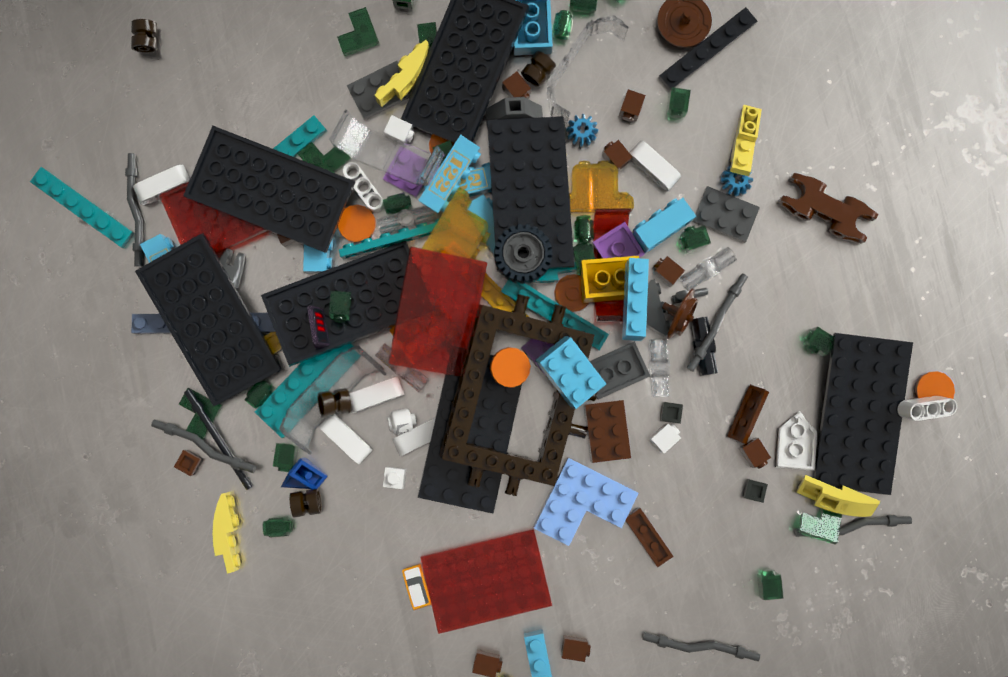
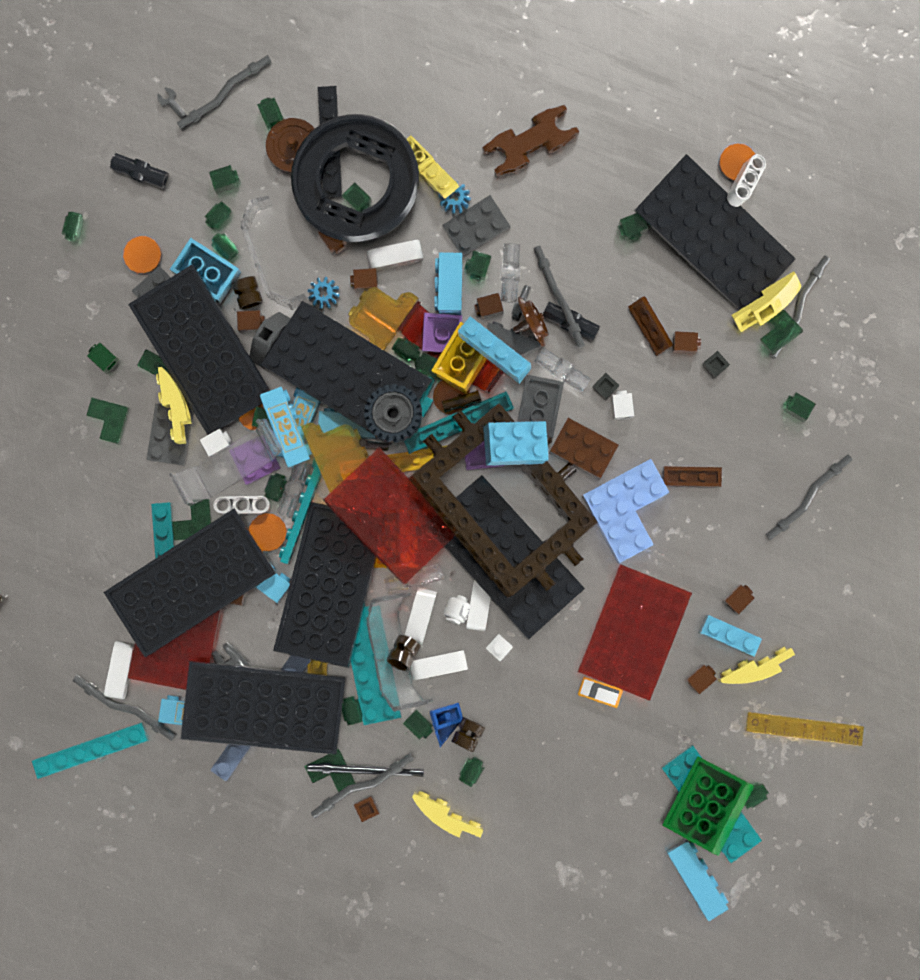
camera: 45 degrees left, 0 degrees up
slope [307,305,330,348] -> none
clear green brick [329,291,352,322] -> none
orange tile [490,347,531,387] -> none
white tile [776,411,817,471] -> none
none -> black piece [291,114,419,242]
none -> dark grey bar [352,438,389,451]
none -> dark brown pin [442,390,482,413]

